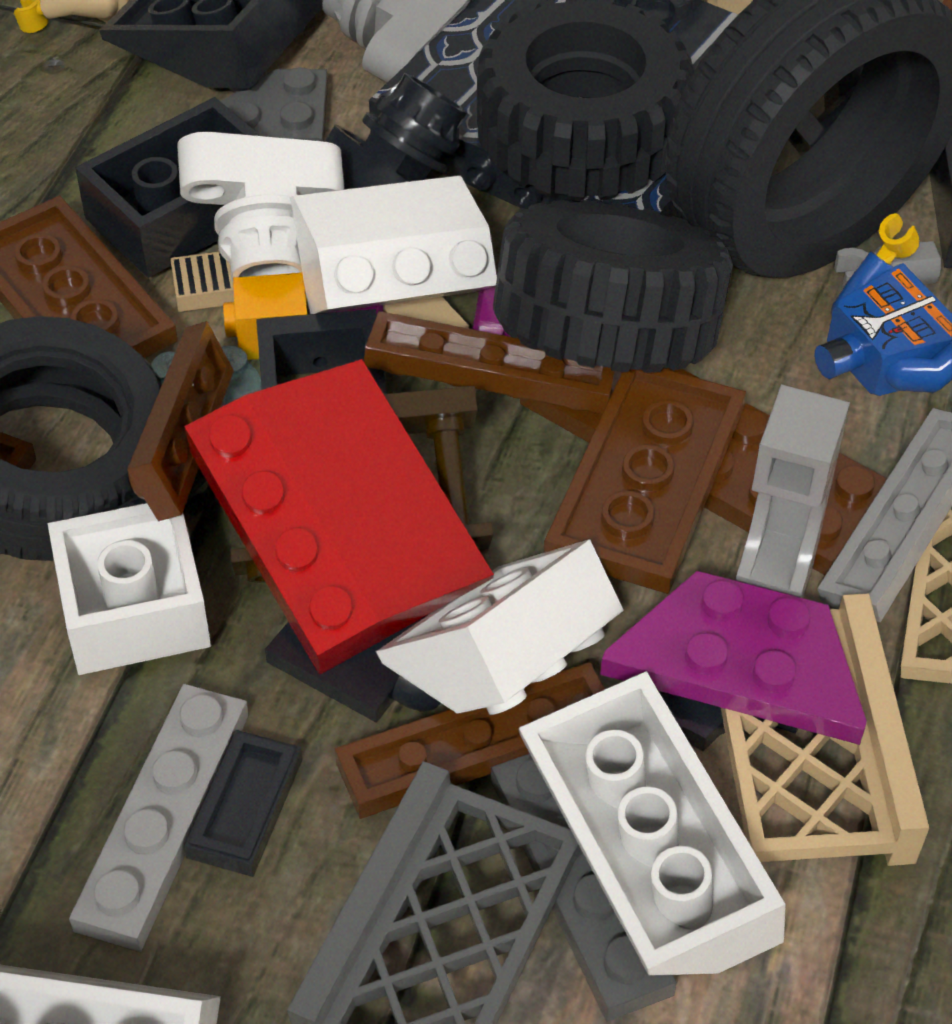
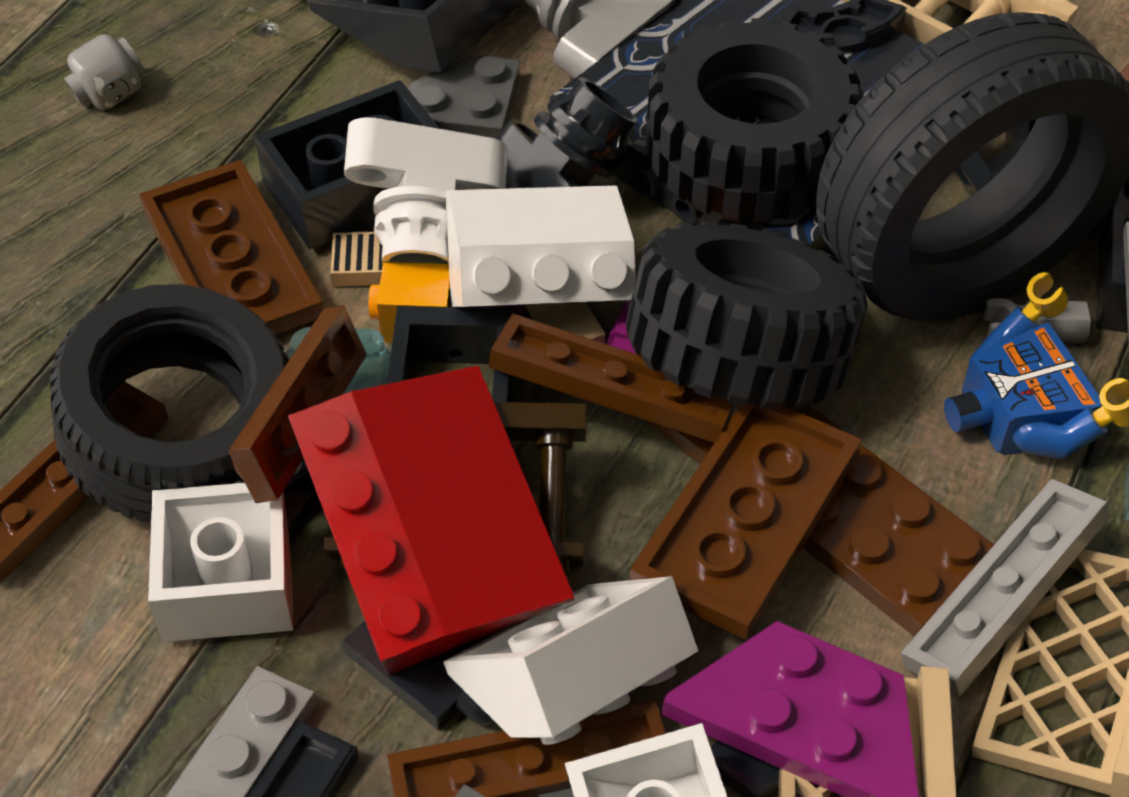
camera: 10 degrees right, 0 degrees up
light grey arch [736,384,850,598] -> none

